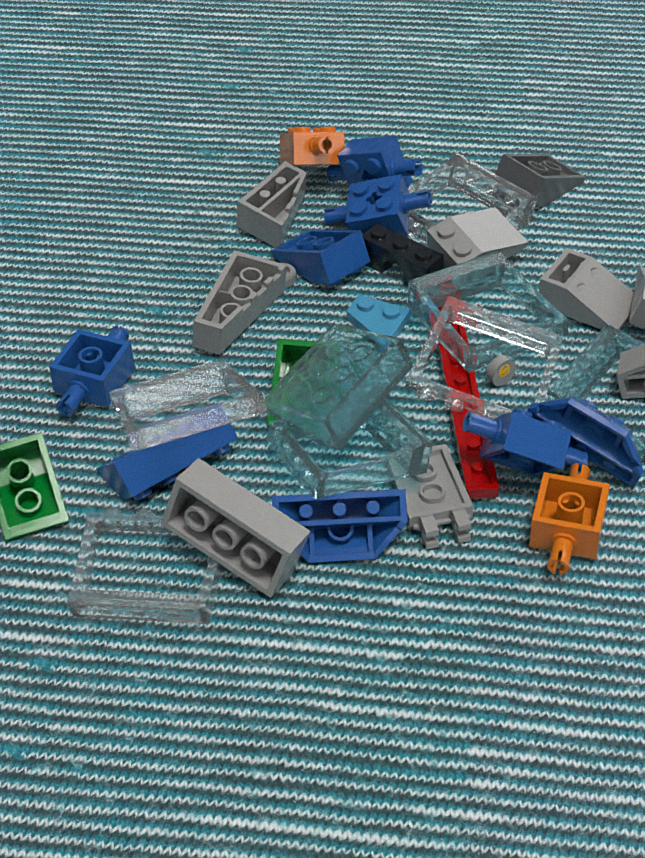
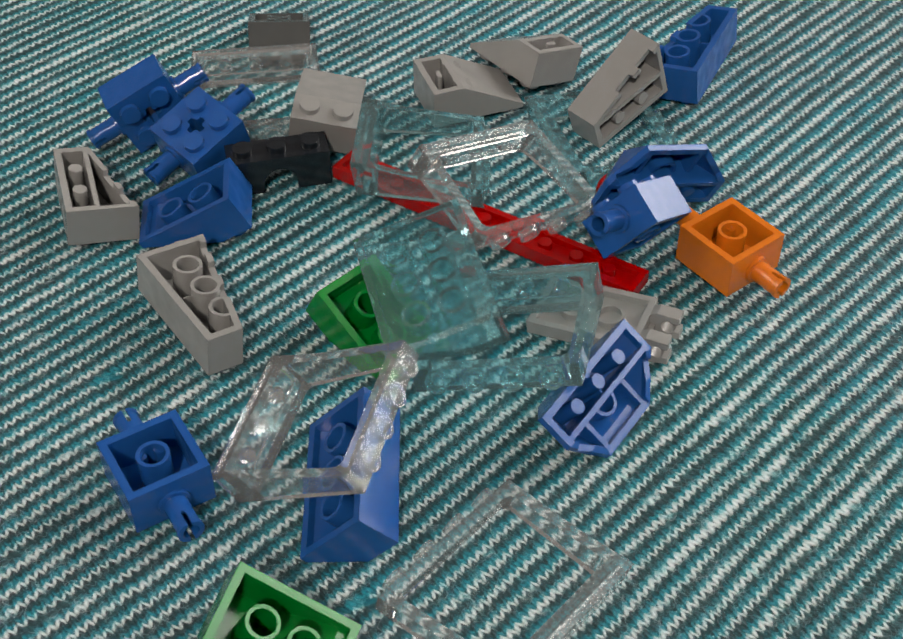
camera: 55 degrees left, 0 degrees up
light grey brick [161,458,311,598] -> none
orange brick [280,127,345,165] -> none
dark azure wing [346,294,411,352] -> none
light grey tile [486,355,516,386] -> none

